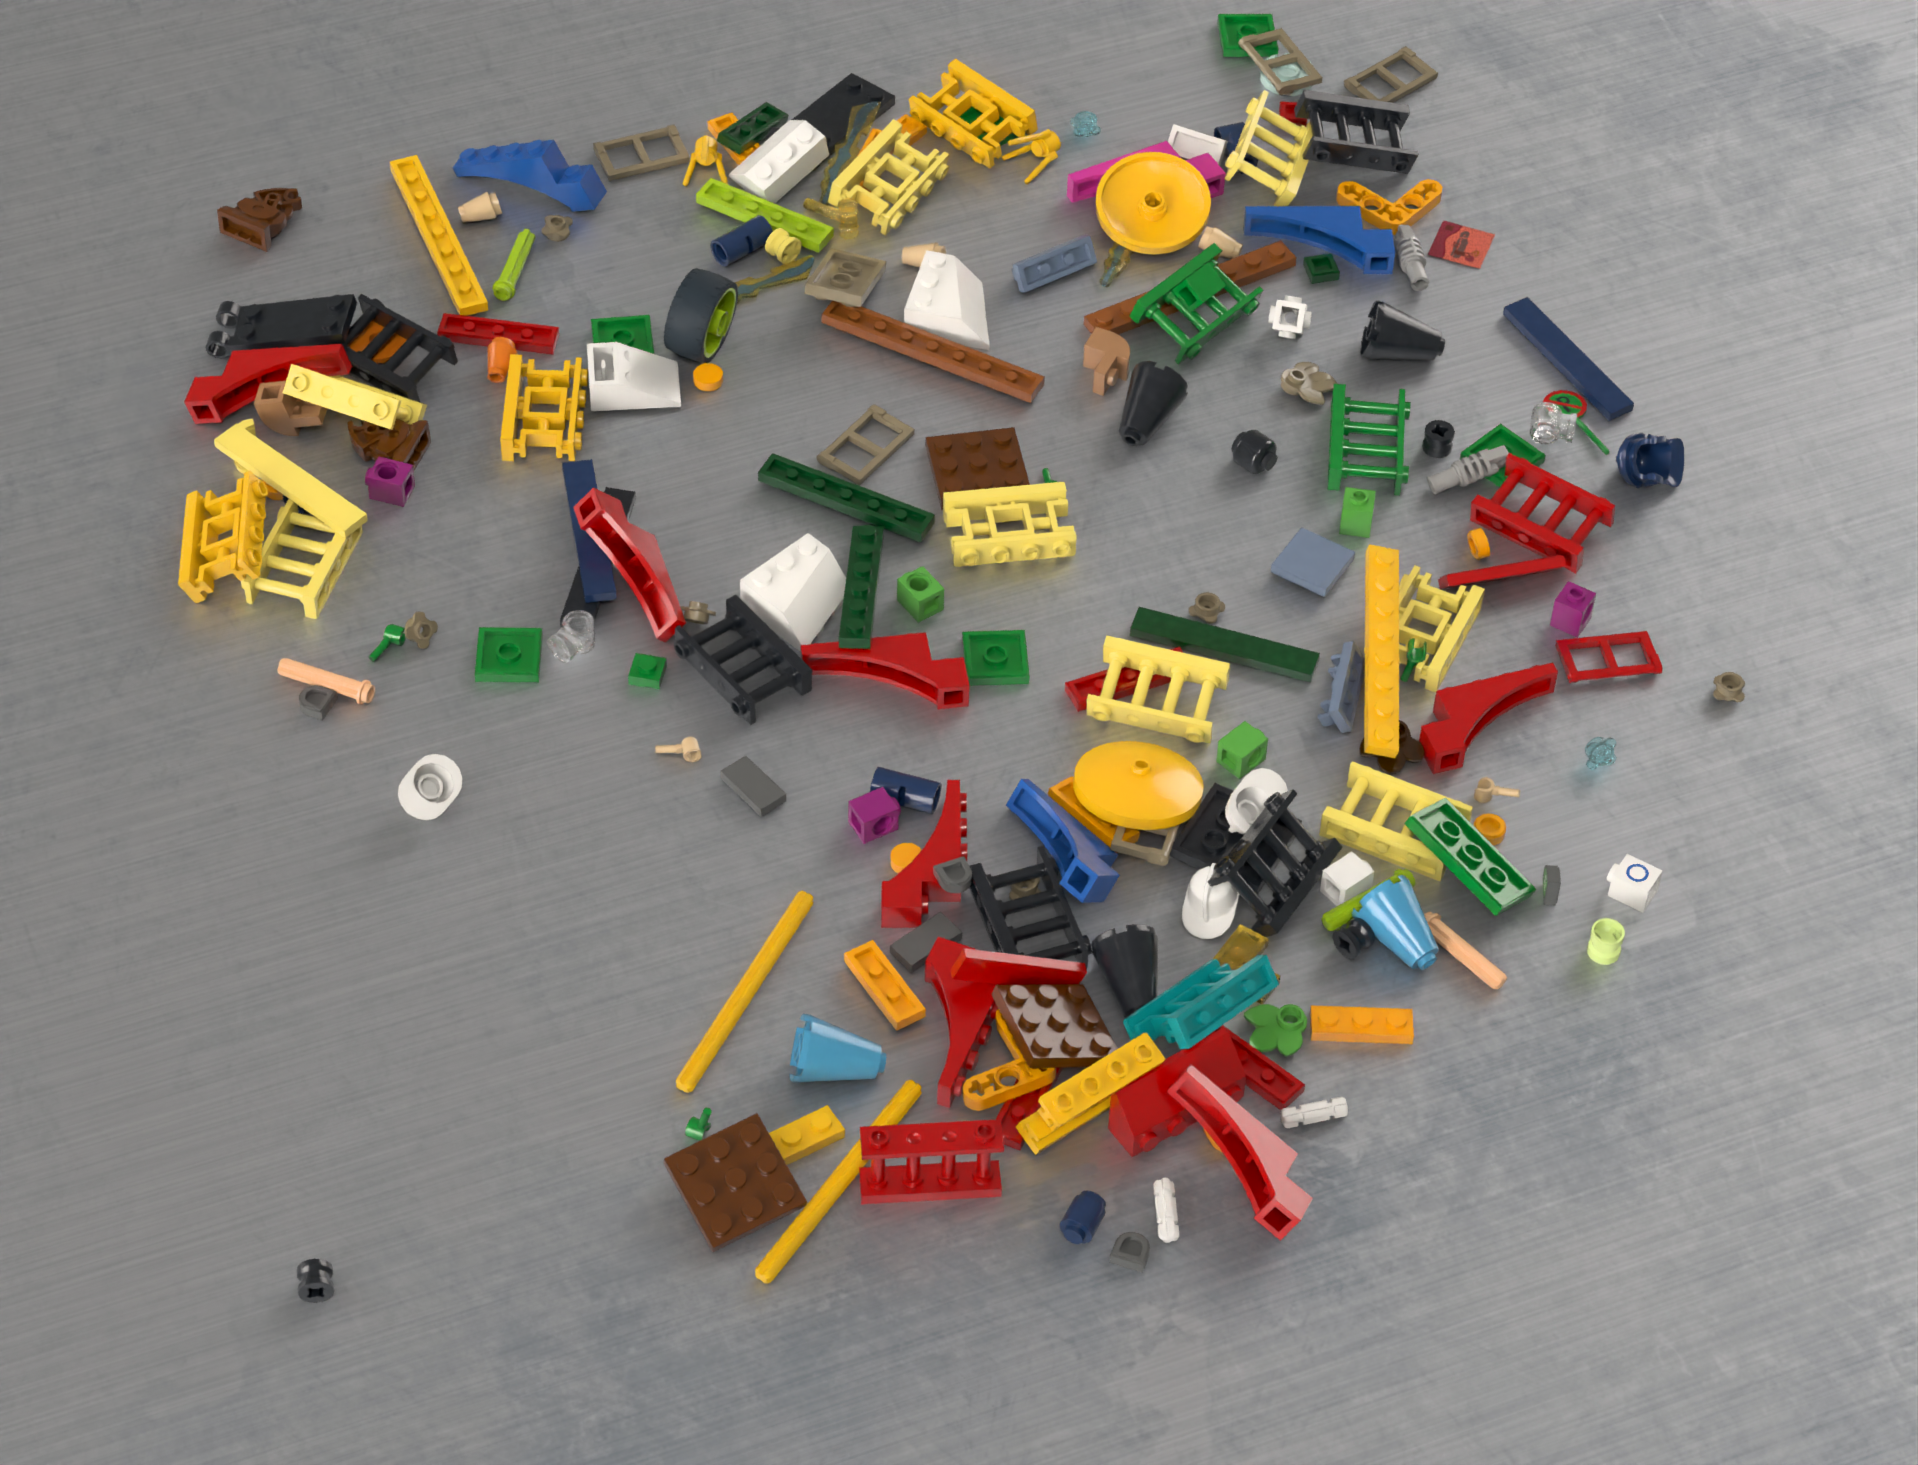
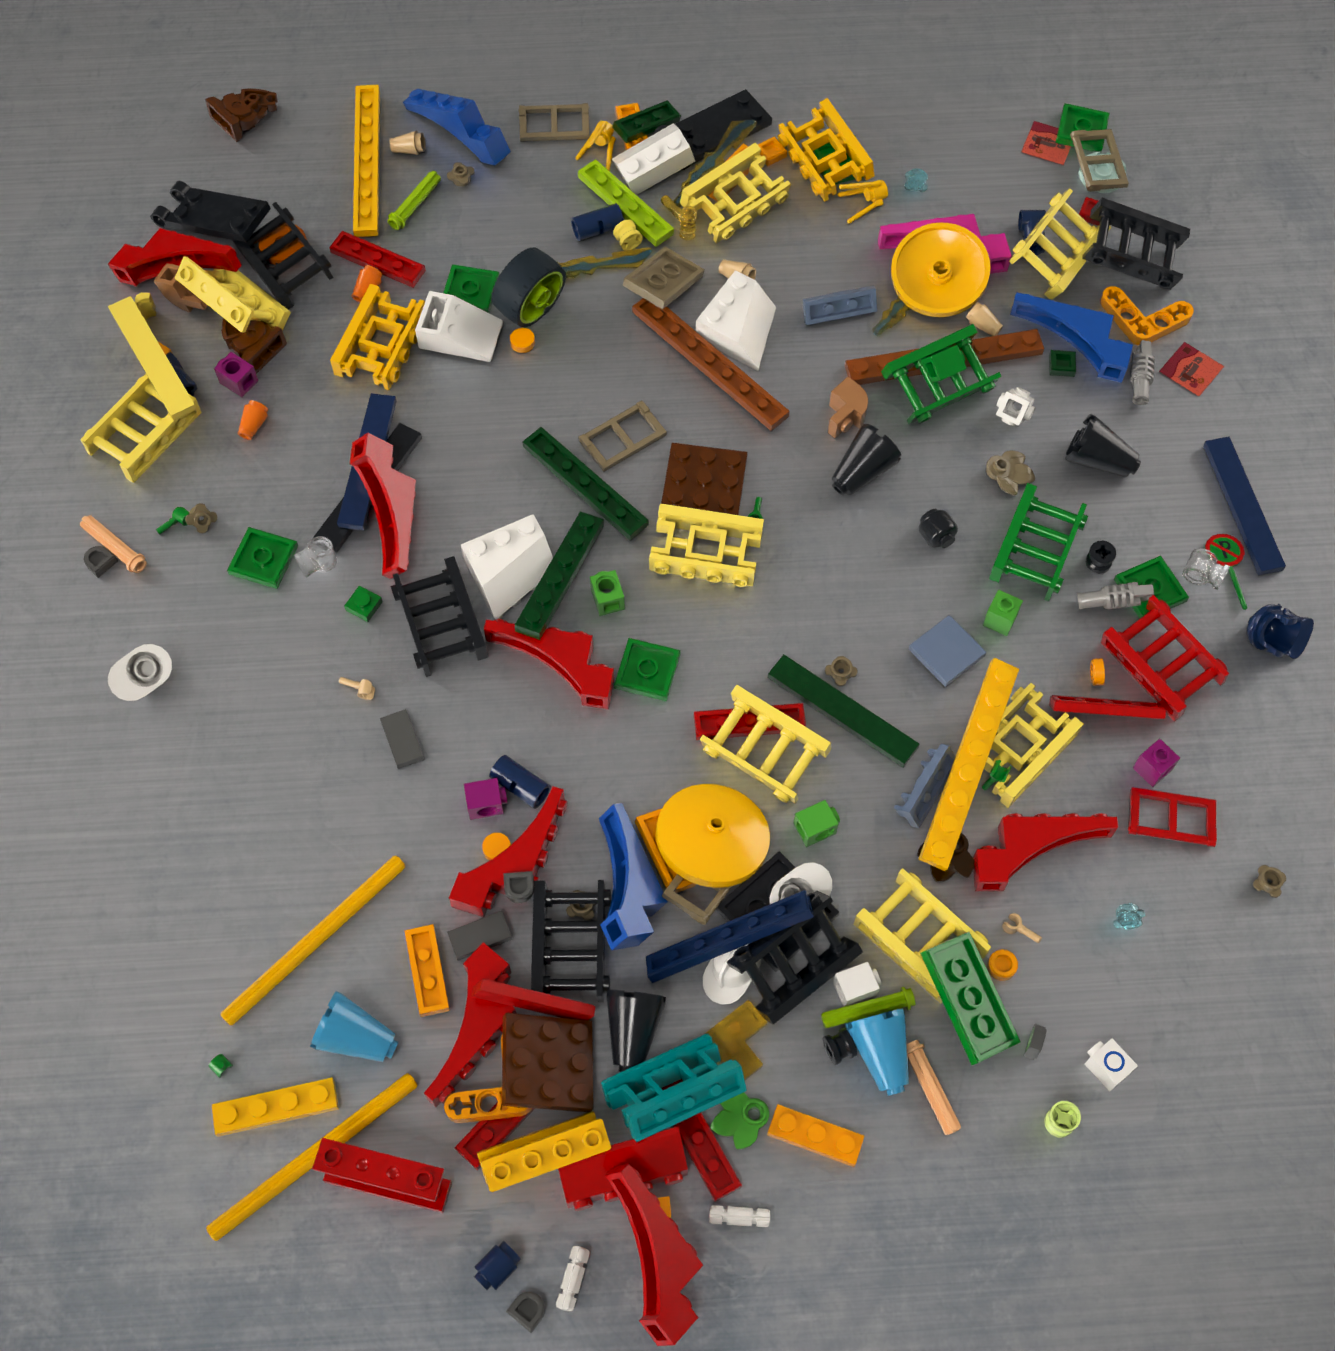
camera: 20 degrees right, 15 degrees up
yellow fence [178,471,268,603] -> none
reddish brown plate [663,1113,807,1252] -> none
dark tan plate [680,601,716,624] -> none
white tile [1168,124,1228,166] -> none
dark tan window [1344,46,1438,103] -> none
none -> orange cone [237,400,268,440]
none -> dark blue tile [646,890,814,983]
none -> clear red sticker [1021,121,1071,165]

